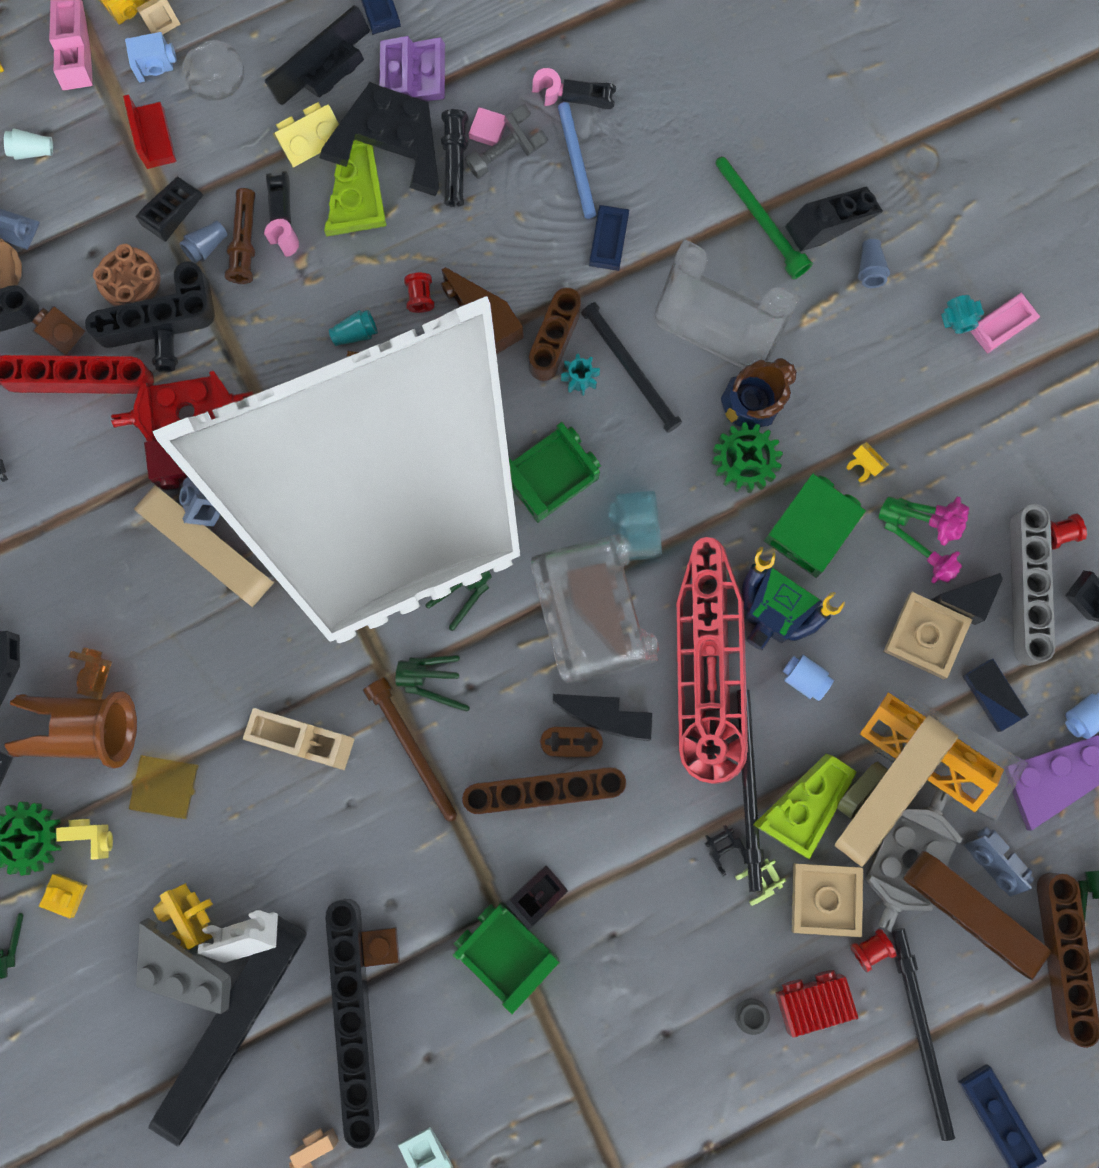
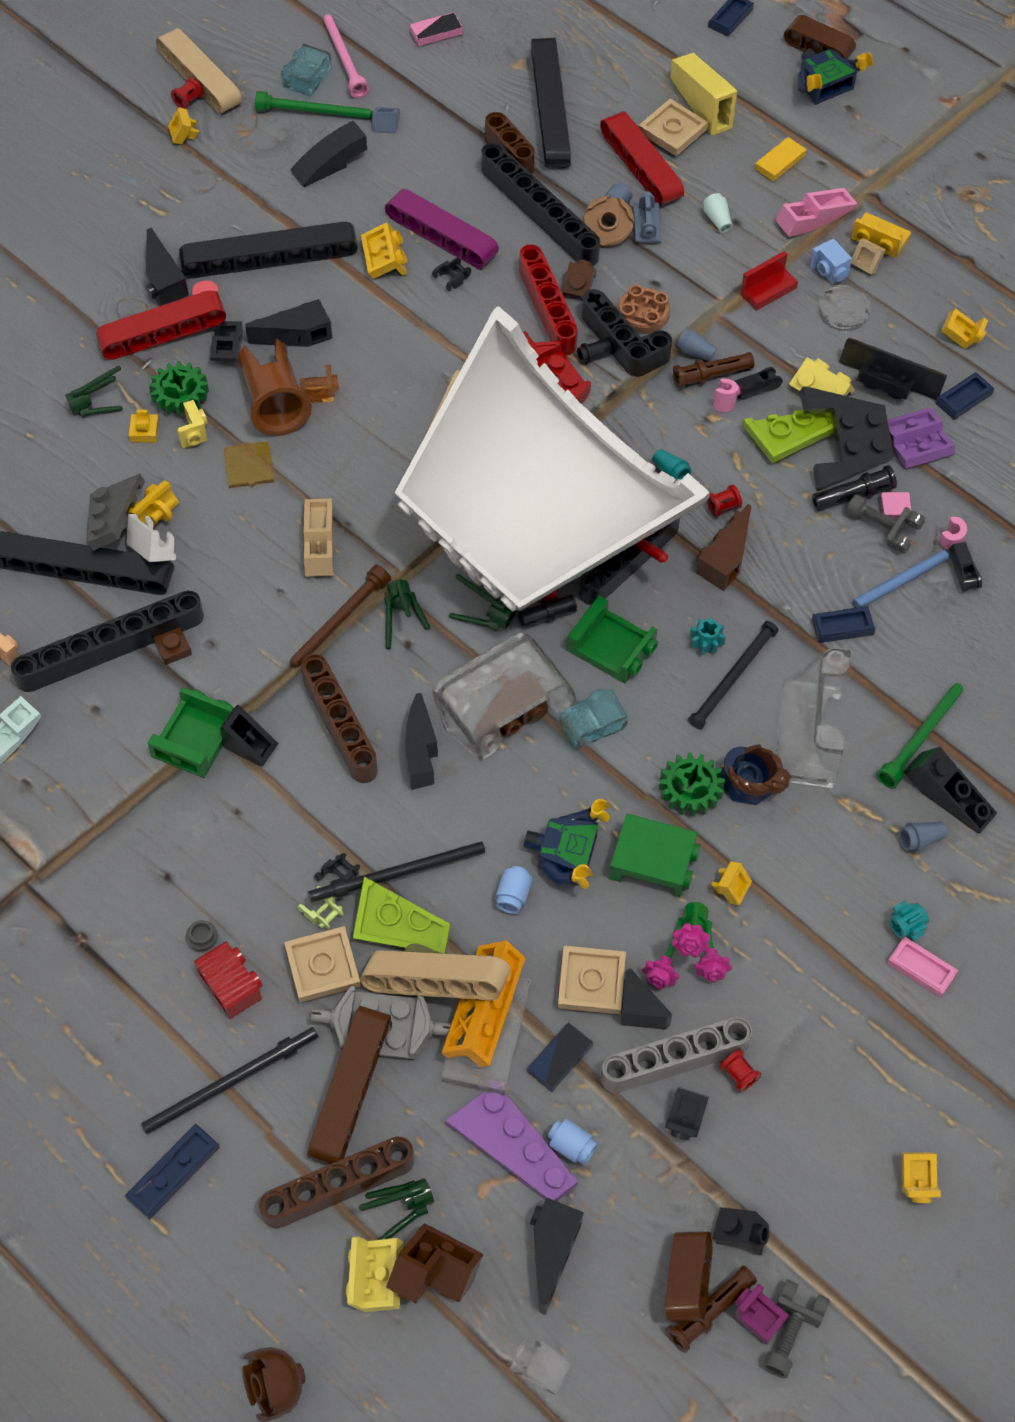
camera: 70 degrees right, 20 degrees down
black slope [135,176,203,242] -> none
reddish brown beam [529,287,581,381] -> none
reddish brown beam [540,727,603,758] -> none
coral beam [676,537,748,784] -> none
red bush [850,928,897,973] -> none
sand blue hinge [964,827,1034,897] -> none

